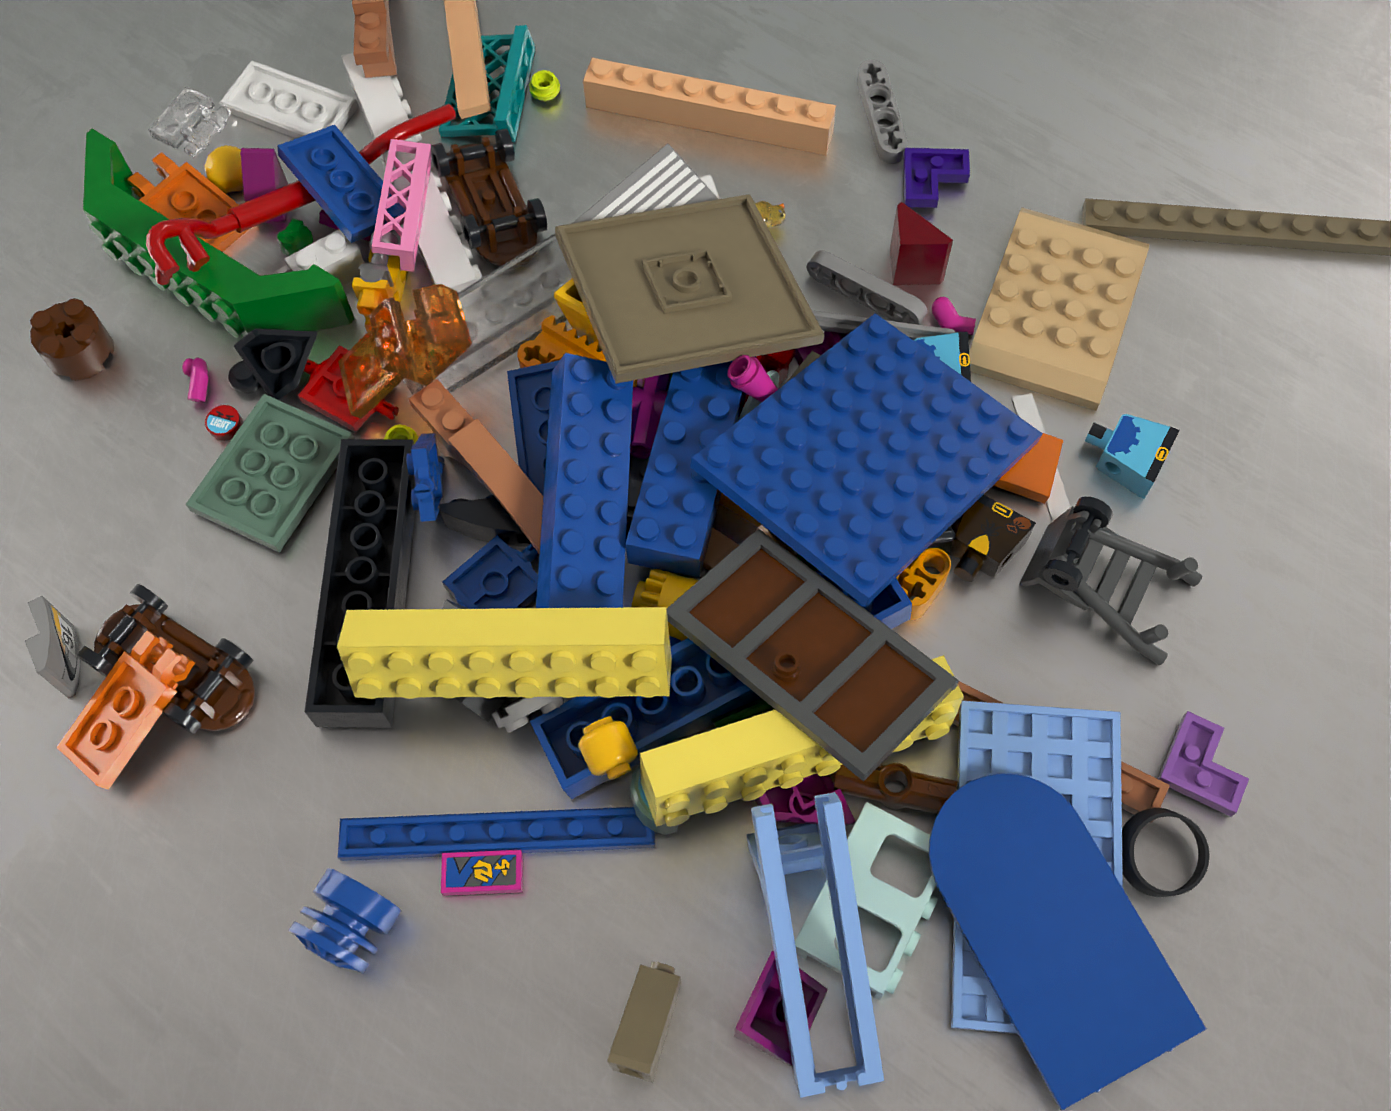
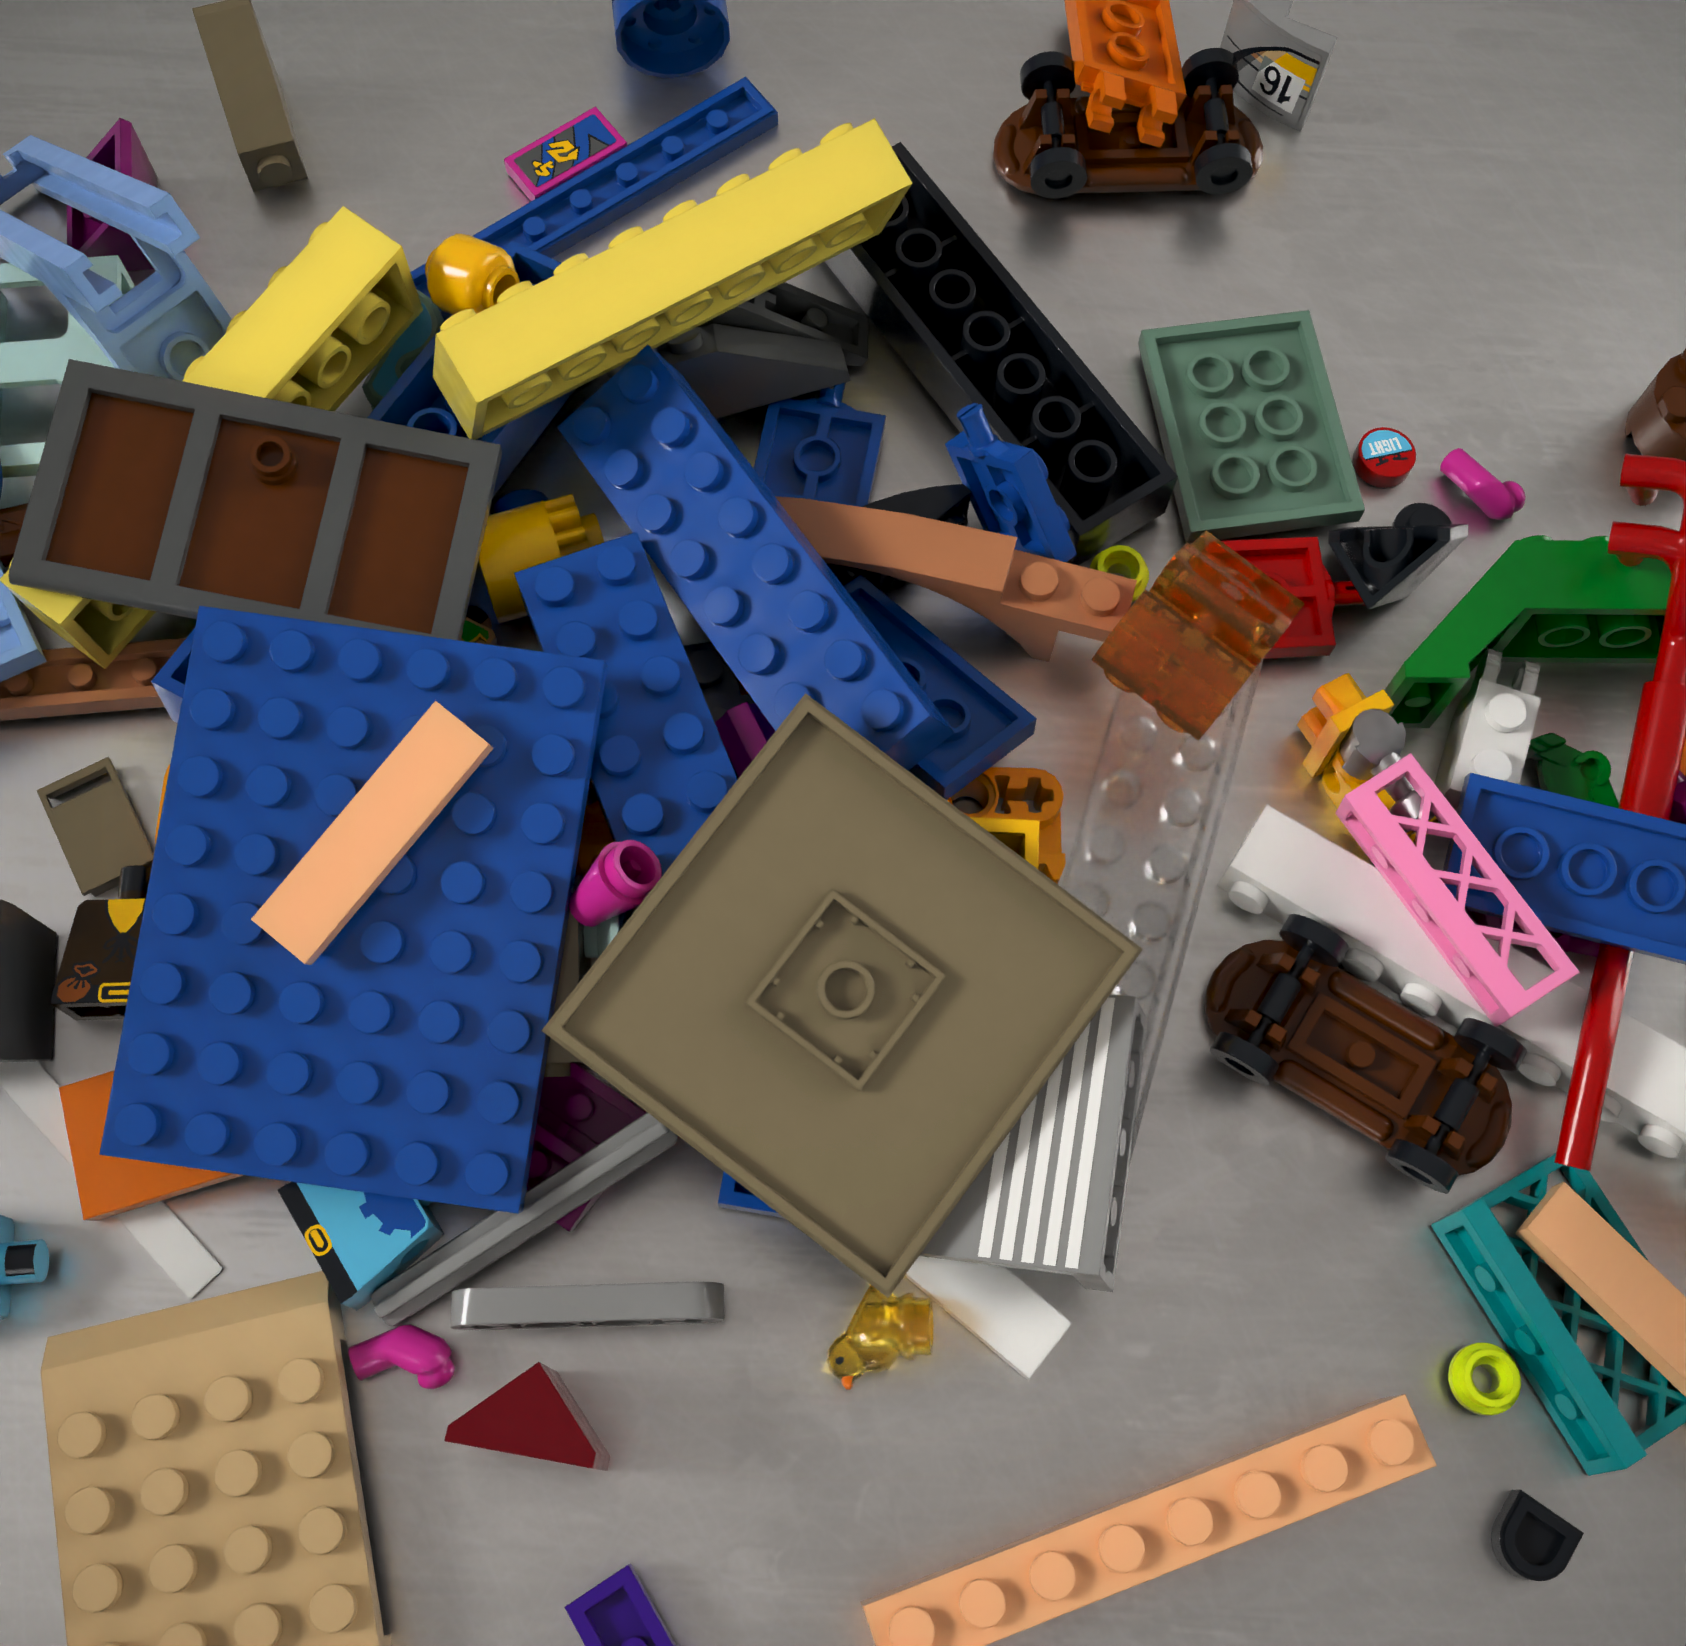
camera: 140 degrees right, 5 degrees up
none -> dark tan piece [36,757,154,897]
none -> light nougat tile [251,701,494,965]
none -> black tile [1491,1490,1584,1581]

